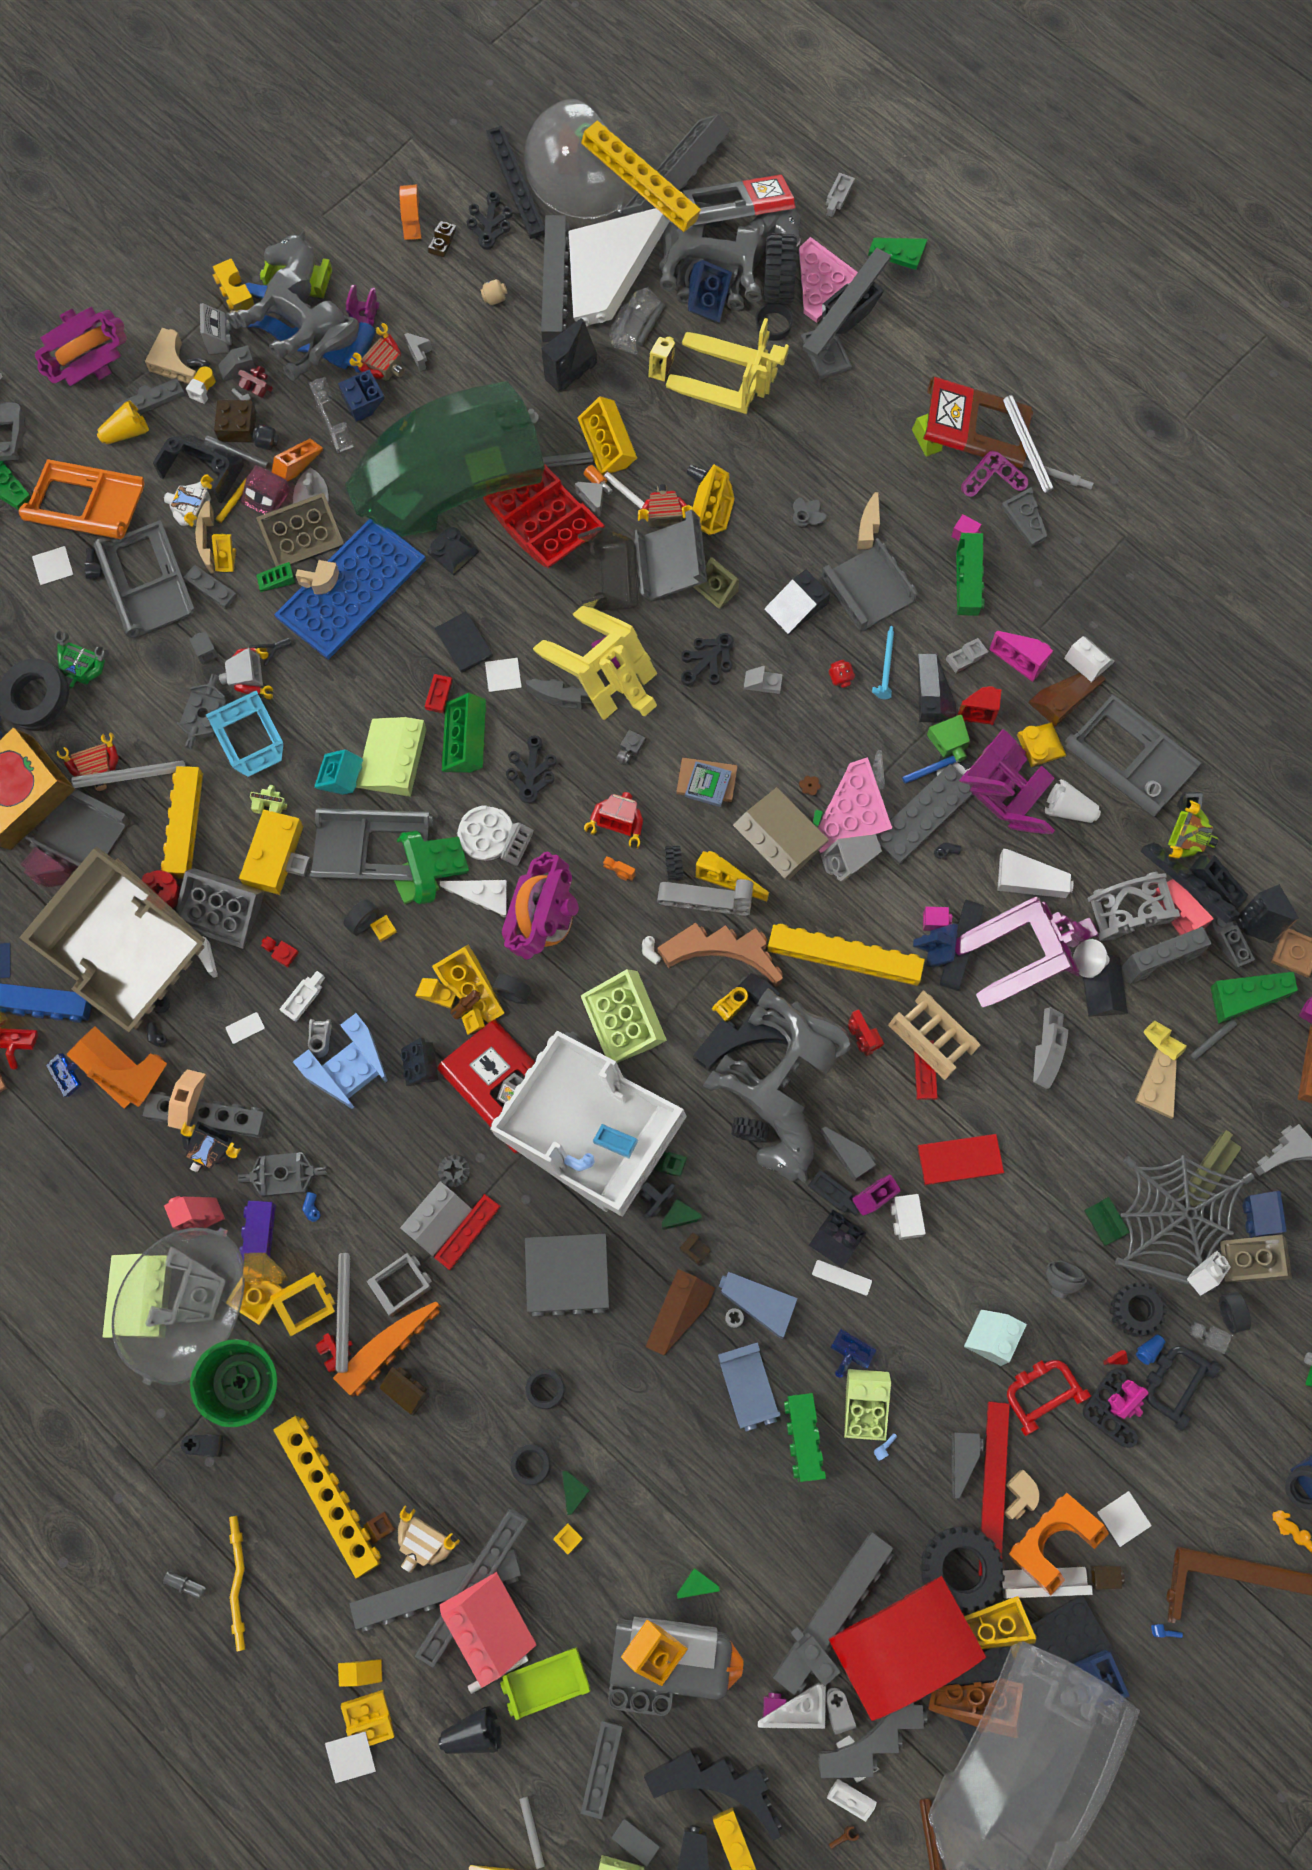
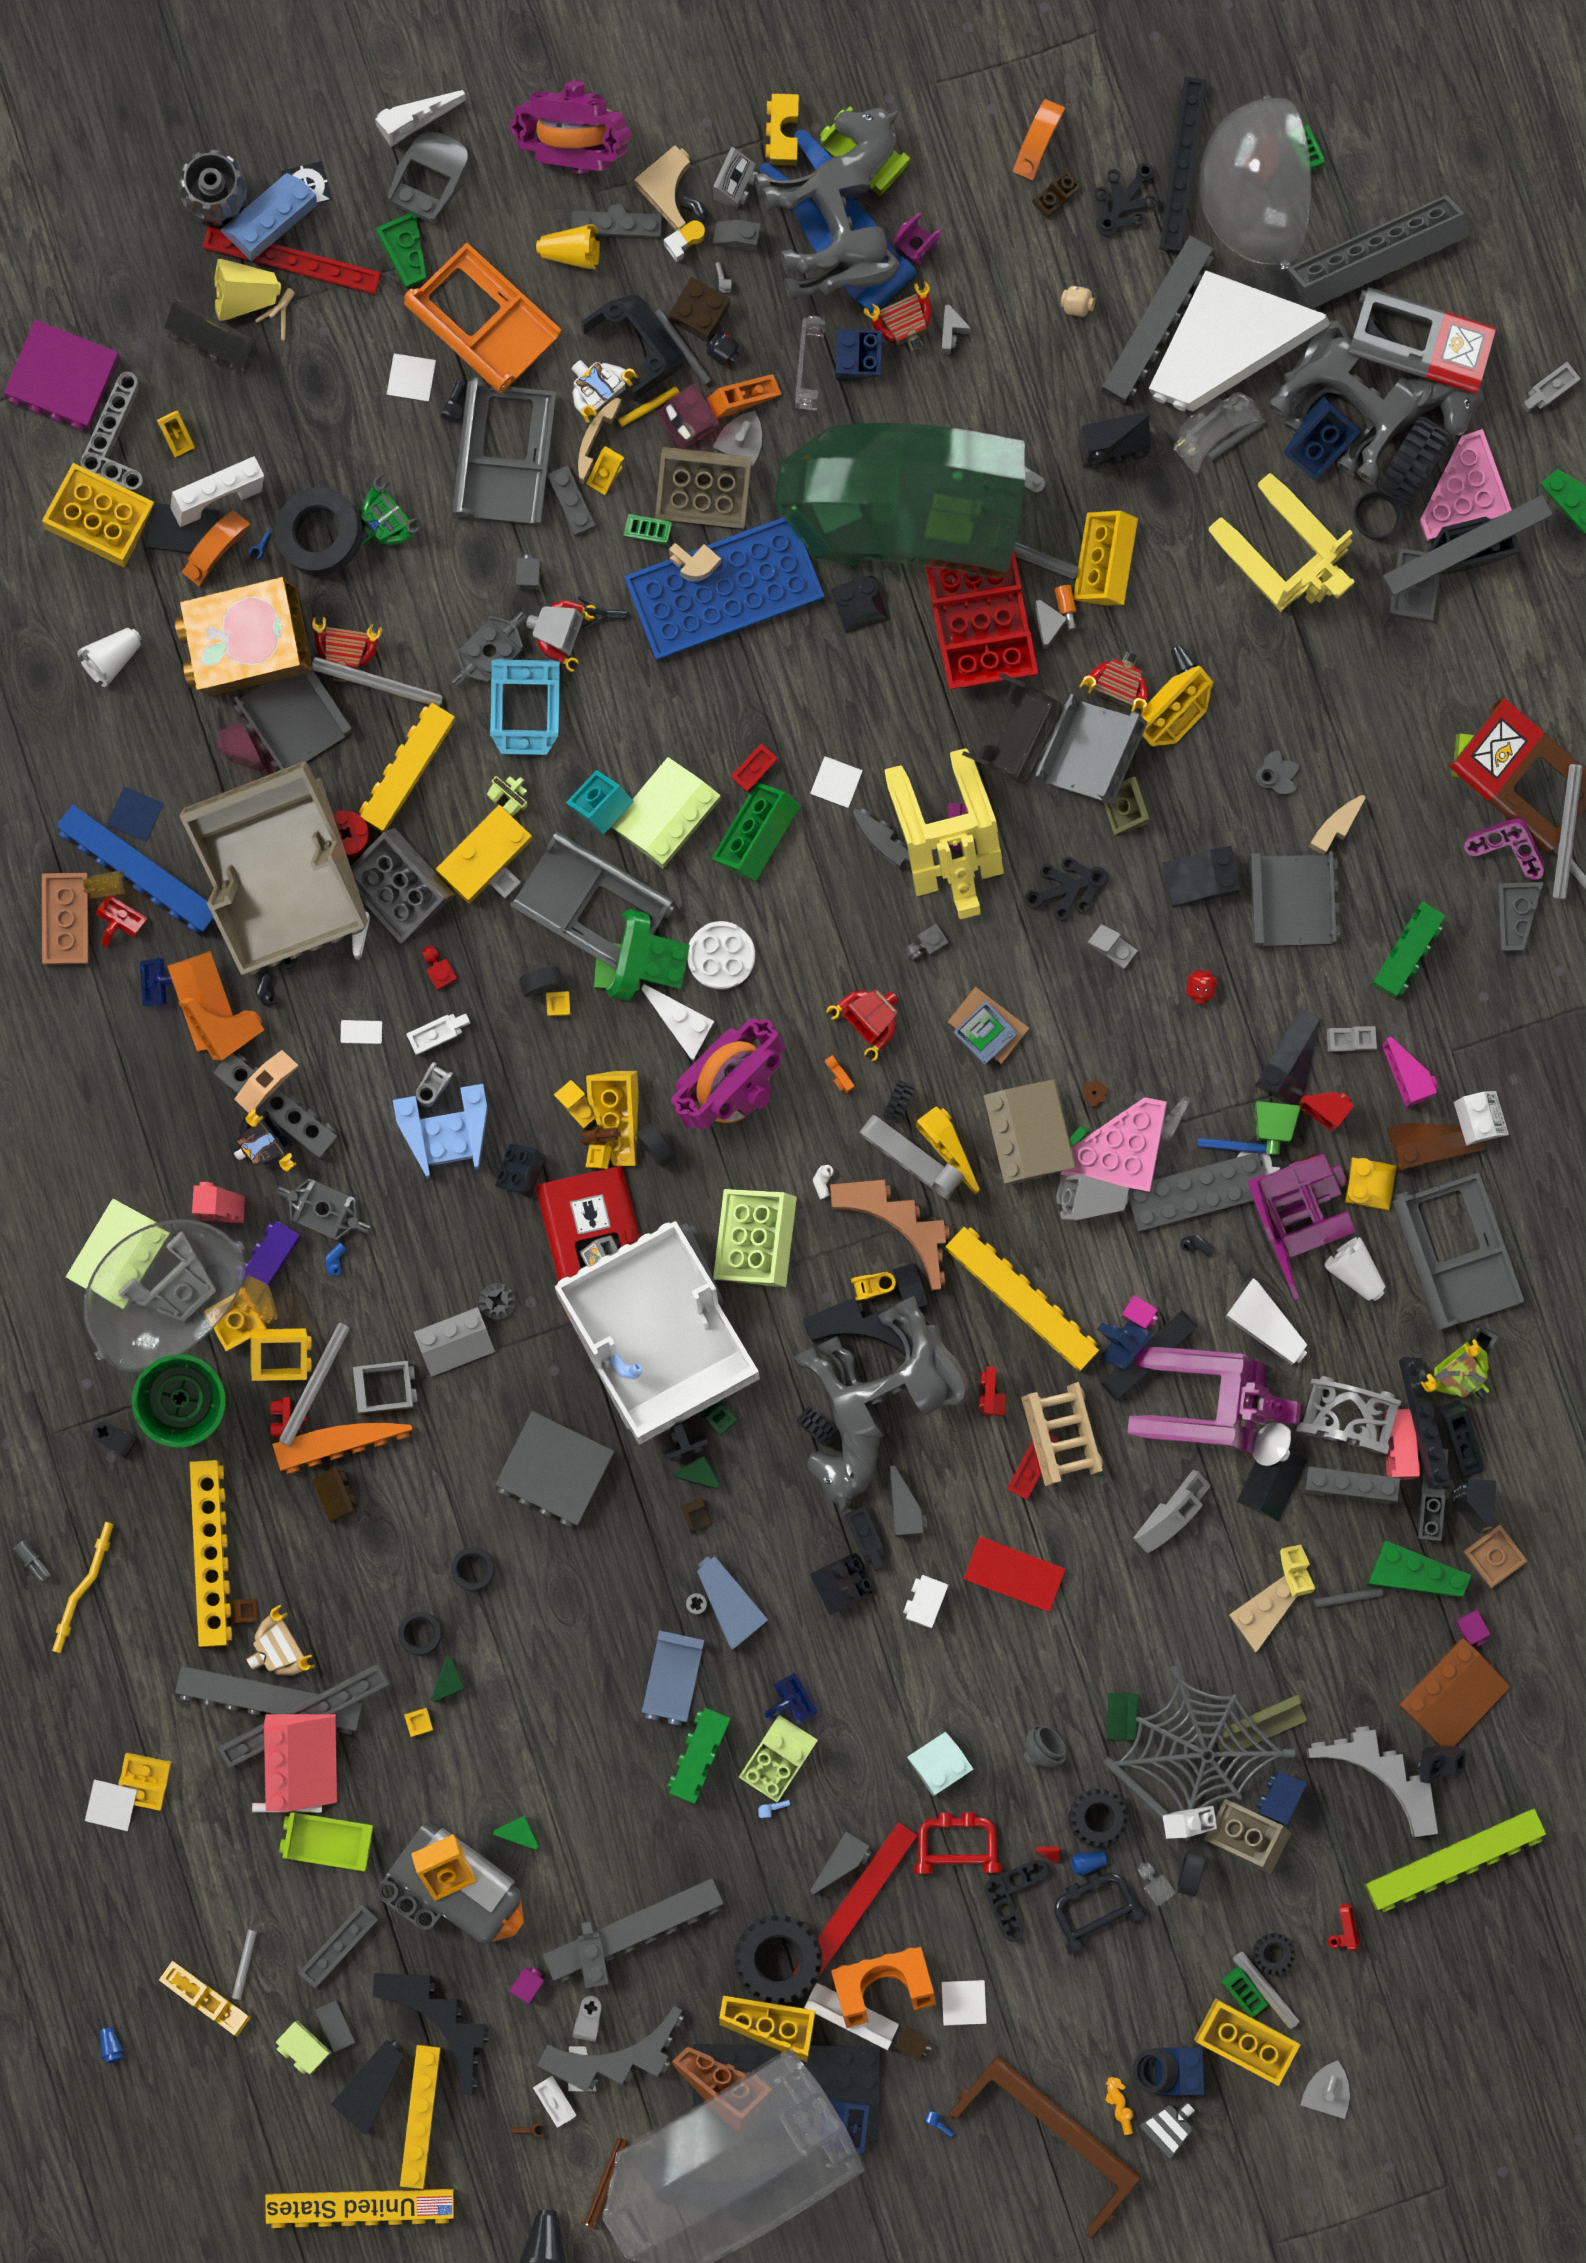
camera: 20 degrees right, 10 degrees up
dark red hips [238,366,273,398] -> none
yellow slope [338,1659,383,1686] -> none
black tile [434,612,493,673] -> none
red tile [434,1194,501,1270] -> none
black cone [438,1706,502,1754] -> none
light grey slope [500,823,534,866] -> none
black plant [506,735,557,803] -> none
yellow brick [581,120,701,232] -> none
dark azure tile [593,1124,638,1159] -> none
white bar [604,472,644,509] -> none
reddish brown wedge [645,1269,715,1355] -> none
light yellow torso [648,337,675,382] -> none
white wing [758,1683,826,1728] -> none
white sticker [812,1260,872,1295] -> none
red slope [829,1576,986,1721] -> none
magenta brick [853,1174,901,1216] -> none
medium azure piece [872,626,894,699] -> none
dark pink brick [951,514,982,541] -> none
tan brick [1004,1470,1039,1519] -> none
dark pink hips [1108,1380,1149,1419] -> none
light grey hinge [1145,781,1161,797] -> none

